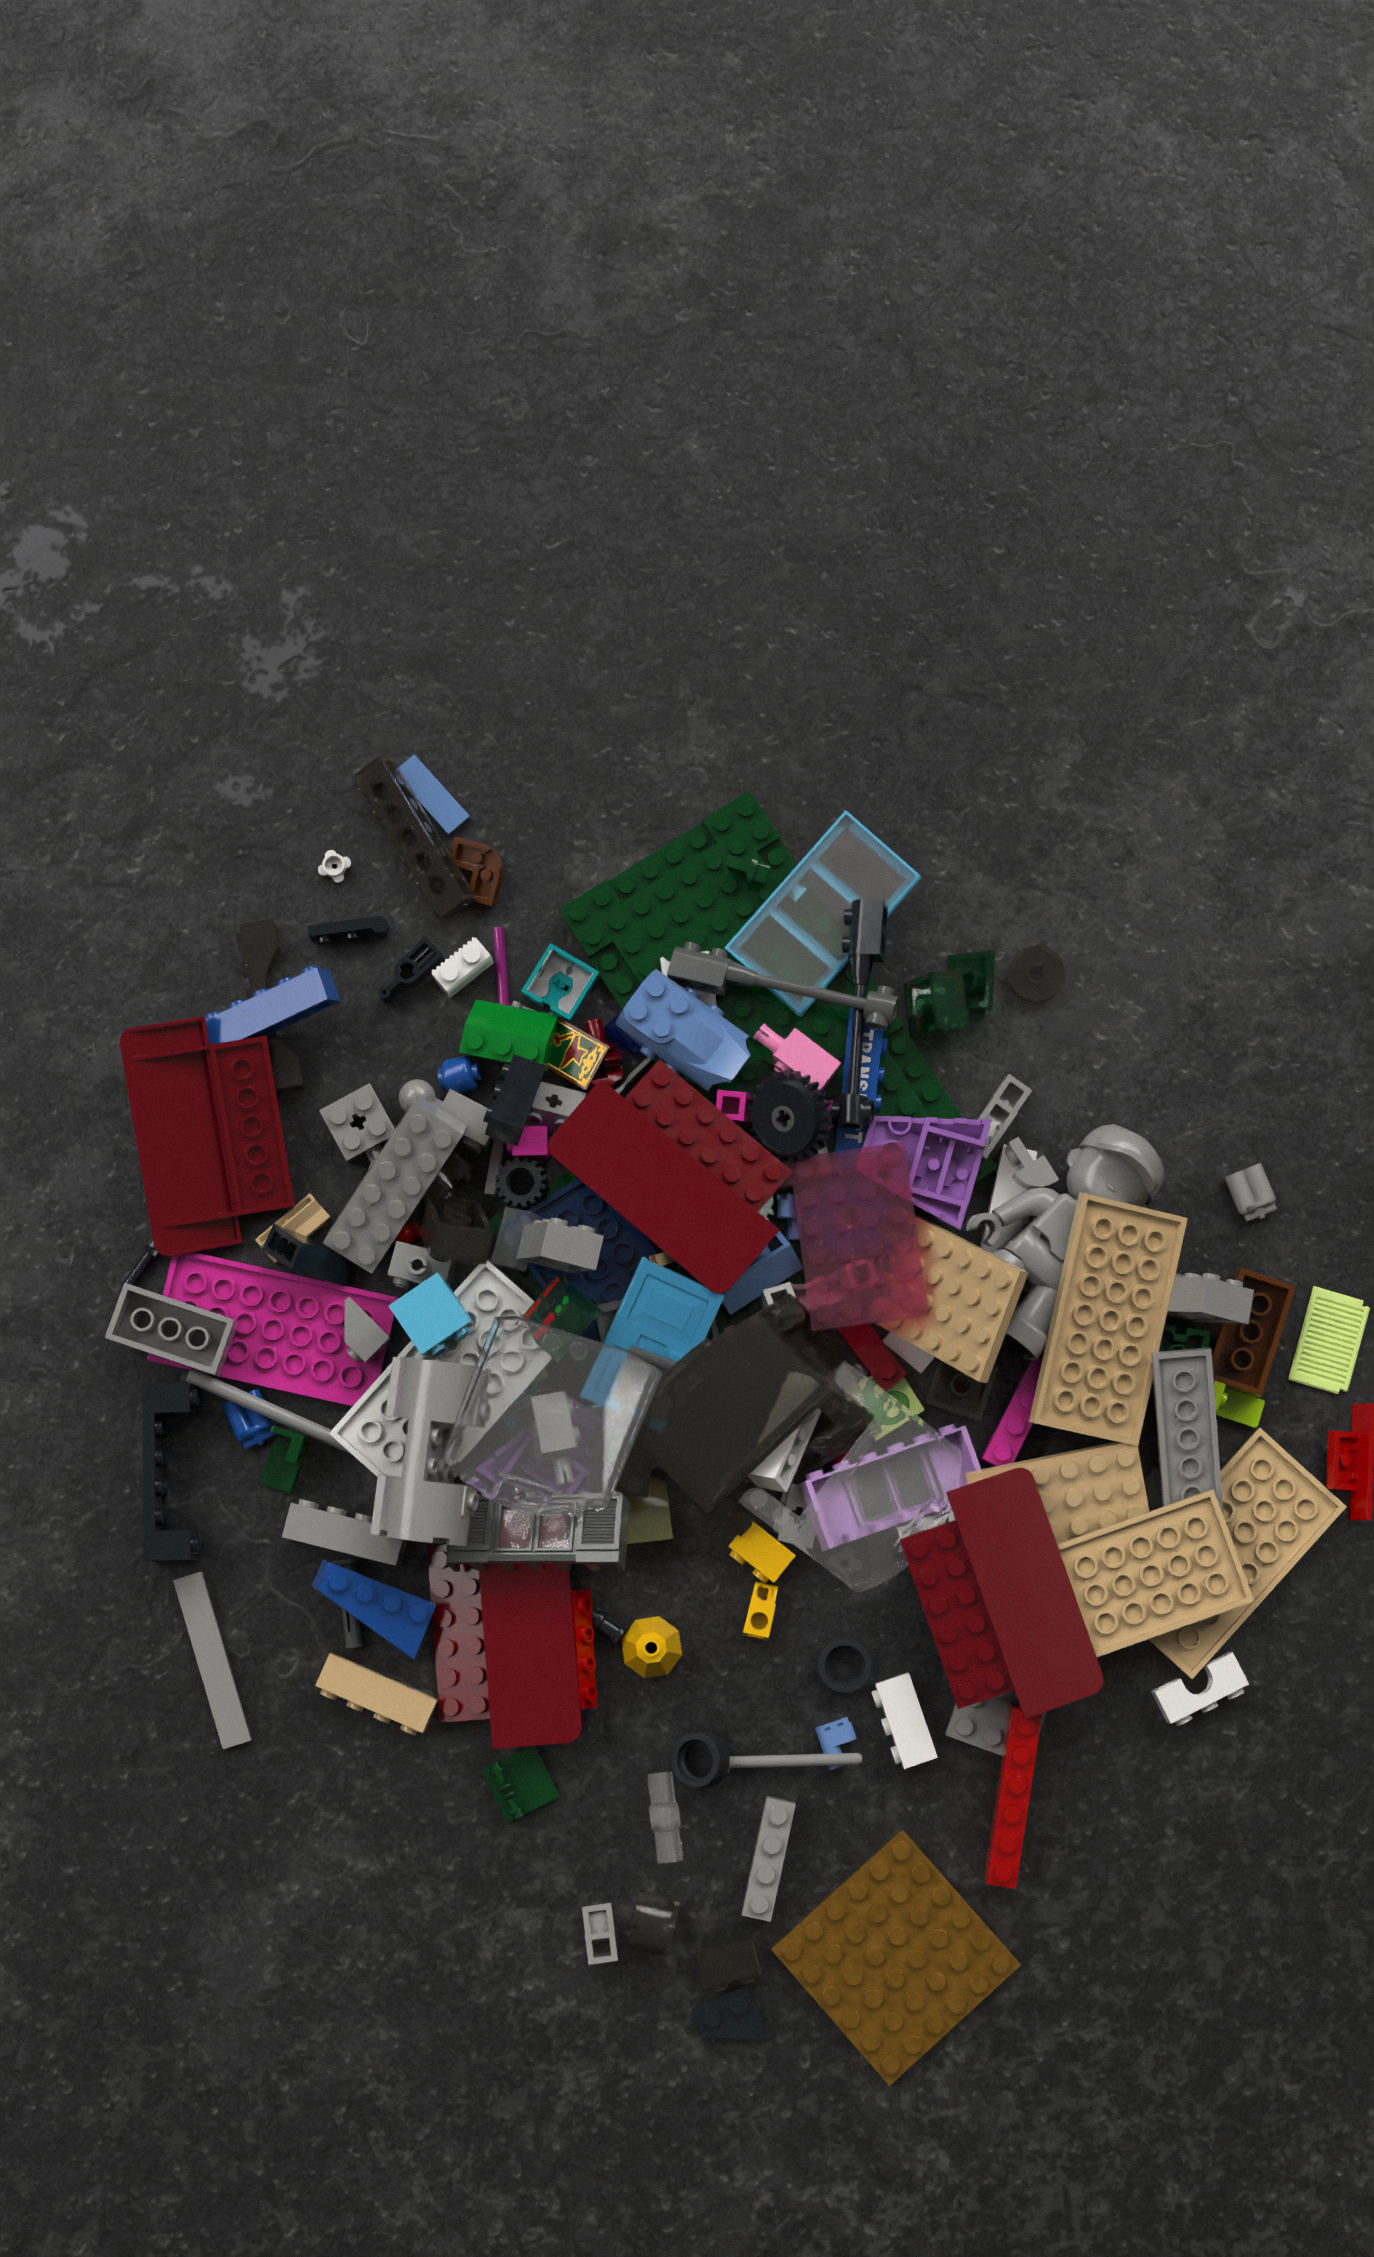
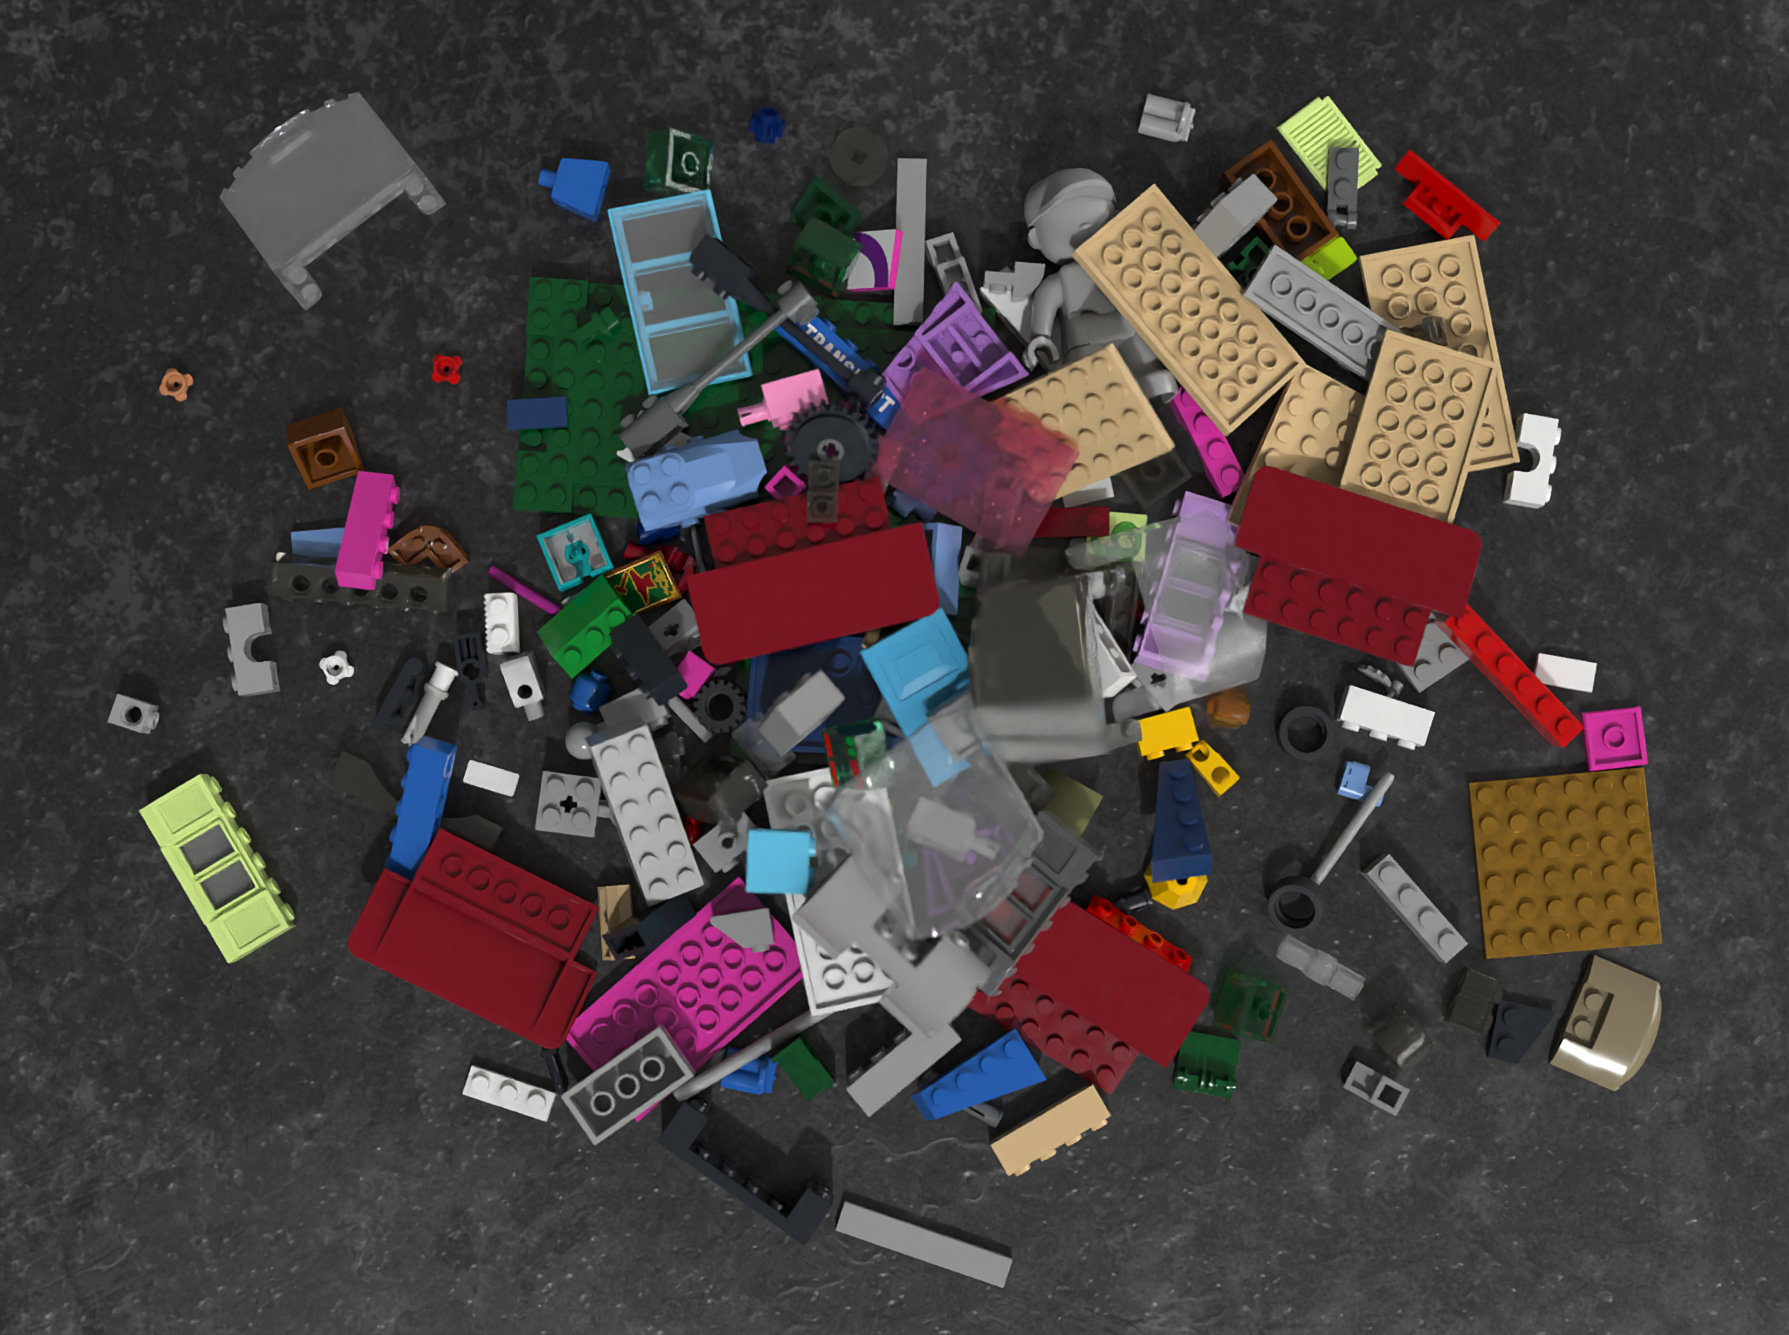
camera: 55 degrees left, 5 degrees up
none -> light grey brick [108,694,159,734]
none -> yellowish green window [139,774,296,963]
none -> nougat plate [159,368,193,401]
none -> clear windscreen [220,92,446,310]
none -> light grey arch [223,603,280,697]
none -> reddish brown slope [286,408,364,490]
none -> dark pink brick [335,471,400,590]
none -> white pin [400,660,458,746]
none -> red plate [431,354,462,384]
none -> white plate [462,1065,556,1122]
none -> white sticker [463,760,519,797]
none -> light grey torso [499,650,547,721]
none -> dark blue tile [507,397,568,431]
none -> blue torso [538,158,611,222]
none -> clear green slope [643,128,714,197]
none -> clear blue gear [749,107,786,144]
none -> clear smoke slope [807,460,839,522]
none -> tile [847,229,903,292]
none -> light grey tile [893,158,927,326]
none -> dark blue wedge [1152,759,1212,883]
none -> clear orange head [1206,689,1251,730]
none -> clear green slope [1211,969,1290,1044]
none -> dark grey plate [1325,147,1359,229]
none -> light grey piece [1357,665,1404,698]
none -> clear smoke tile [1412,316,1448,347]
none -> white tile [1533,653,1597,693]
none -> dark tan slope [1549,955,1662,1091]
none -> dark pink tile [1580,706,1648,771]

